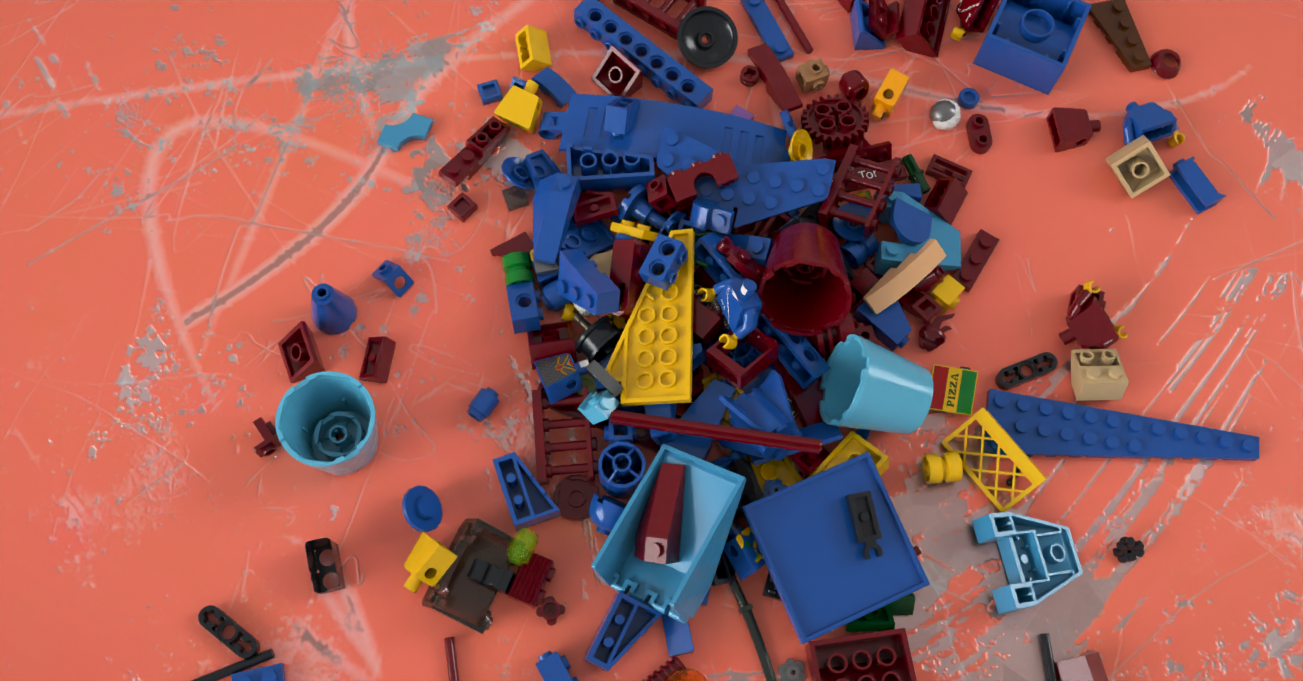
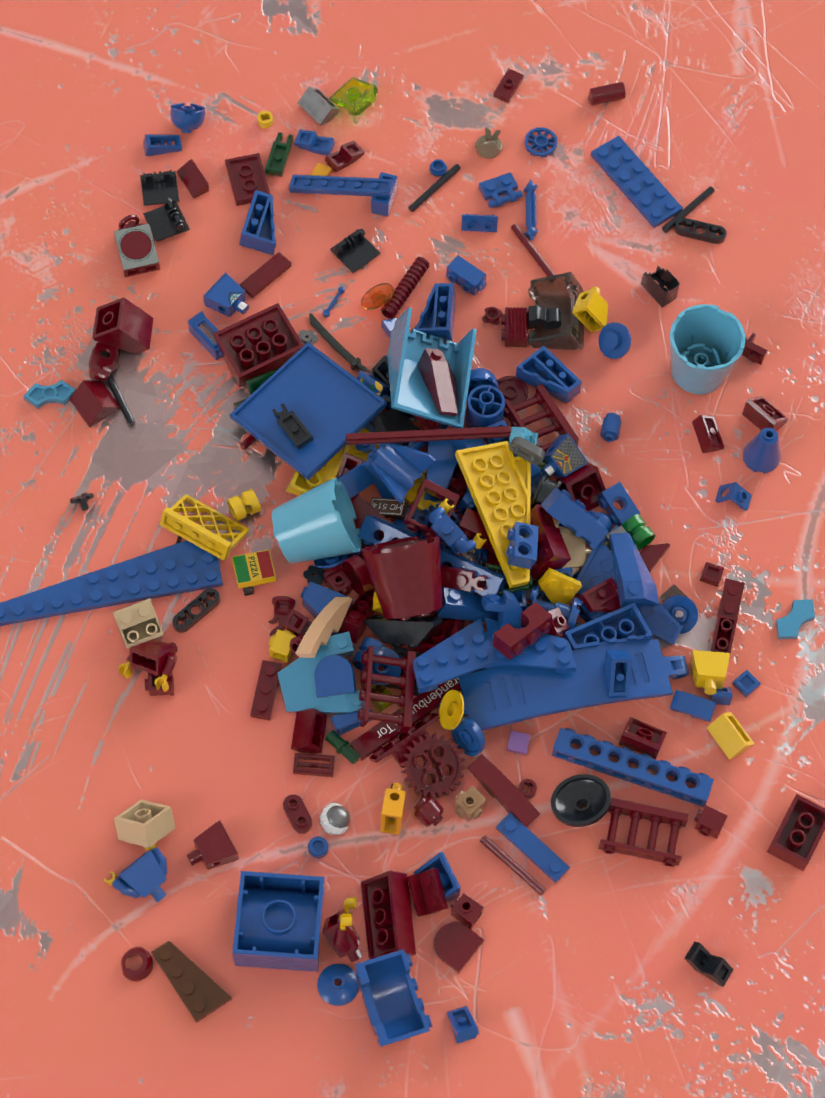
camera: 160 degrees right, 5 degrees down
clear neon green brick [506,528,538,566] -> none
dark azure wedge [972,512,1083,614] -> none
blue window [1169,156,1226,215] -> none

